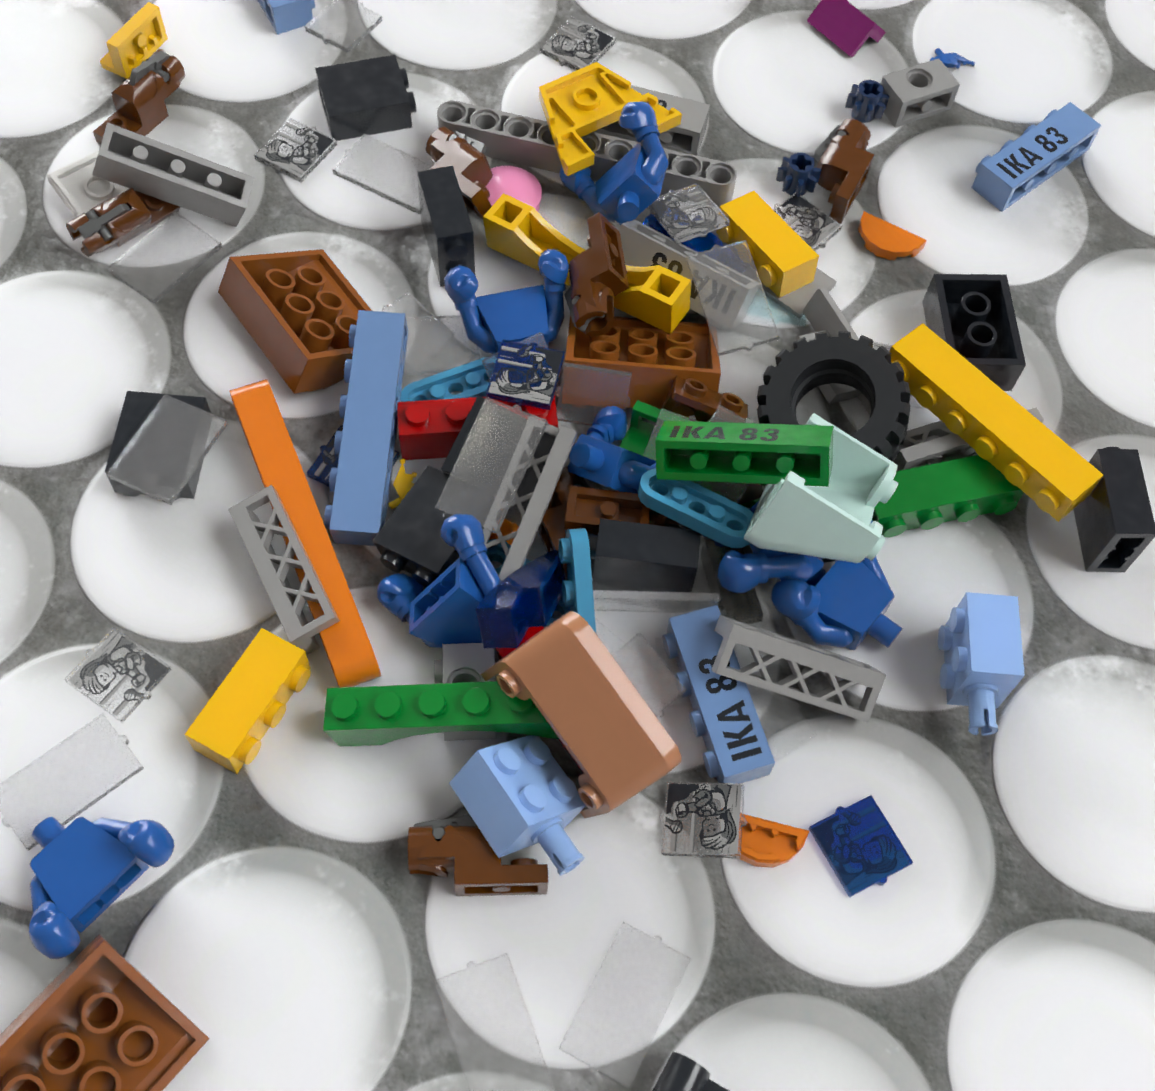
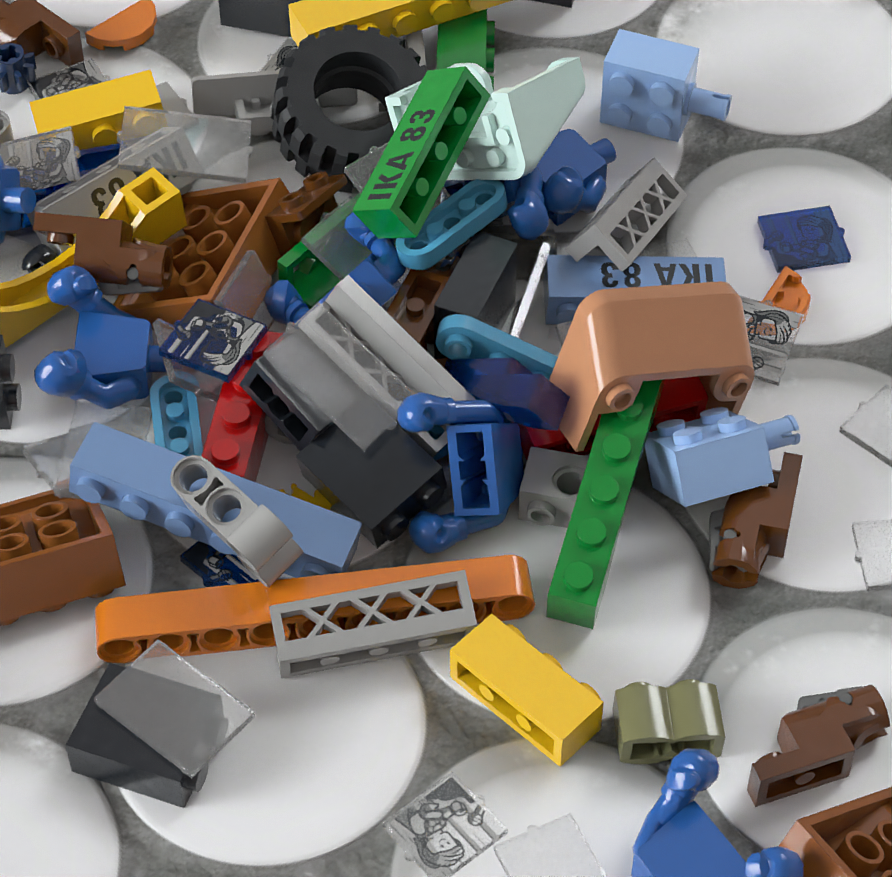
camera: 70 degrees left, 10 degrees down
none -> light grey piece [170,455,304,588]
none -> olive brick [612,679,725,764]
none -> reddish brown plate [747,684,890,807]

